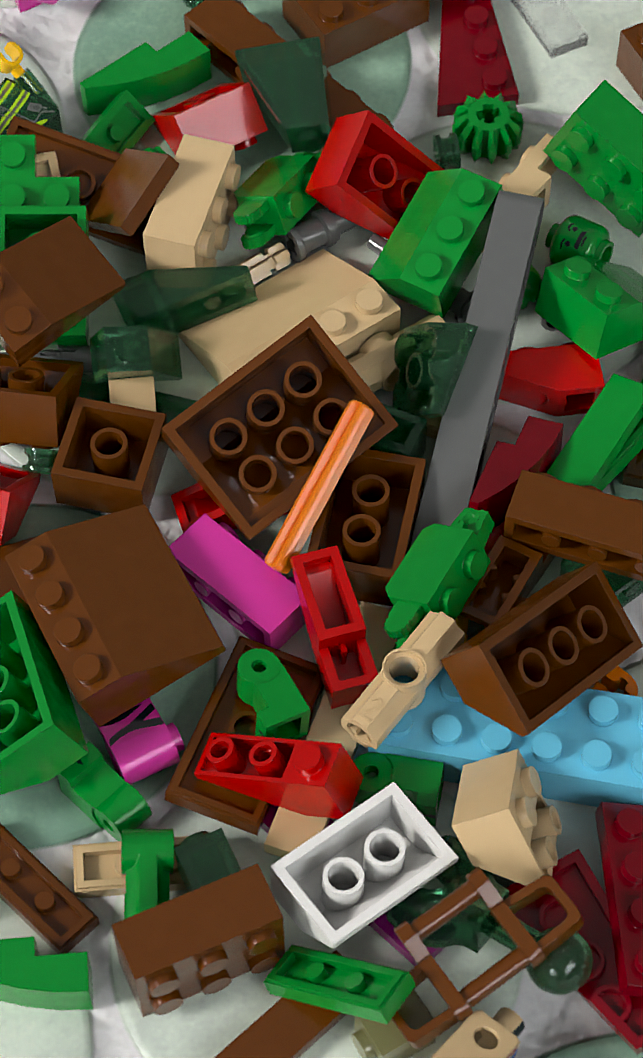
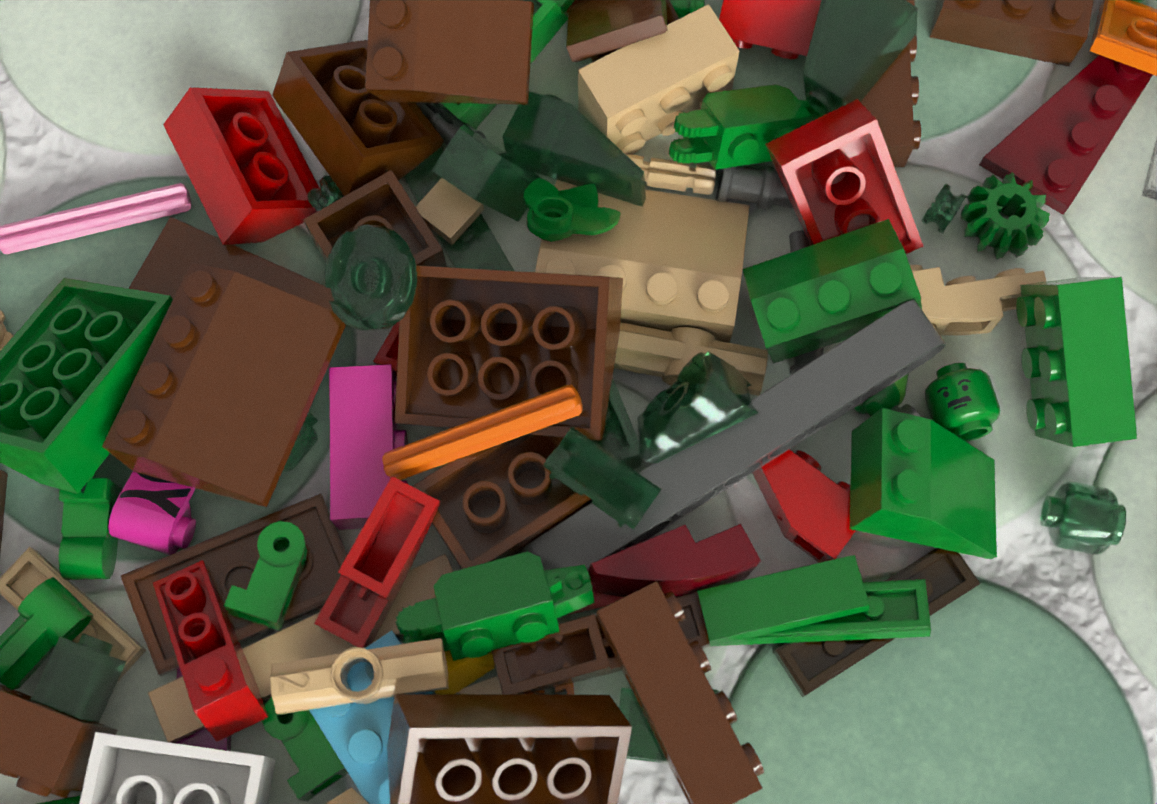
camera: 45 degrees right, 15 degrees up
none -> clear green tile [324,225,417,331]
none -> green plate [524,178,621,242]
none -> clear green hinge [543,427,662,530]

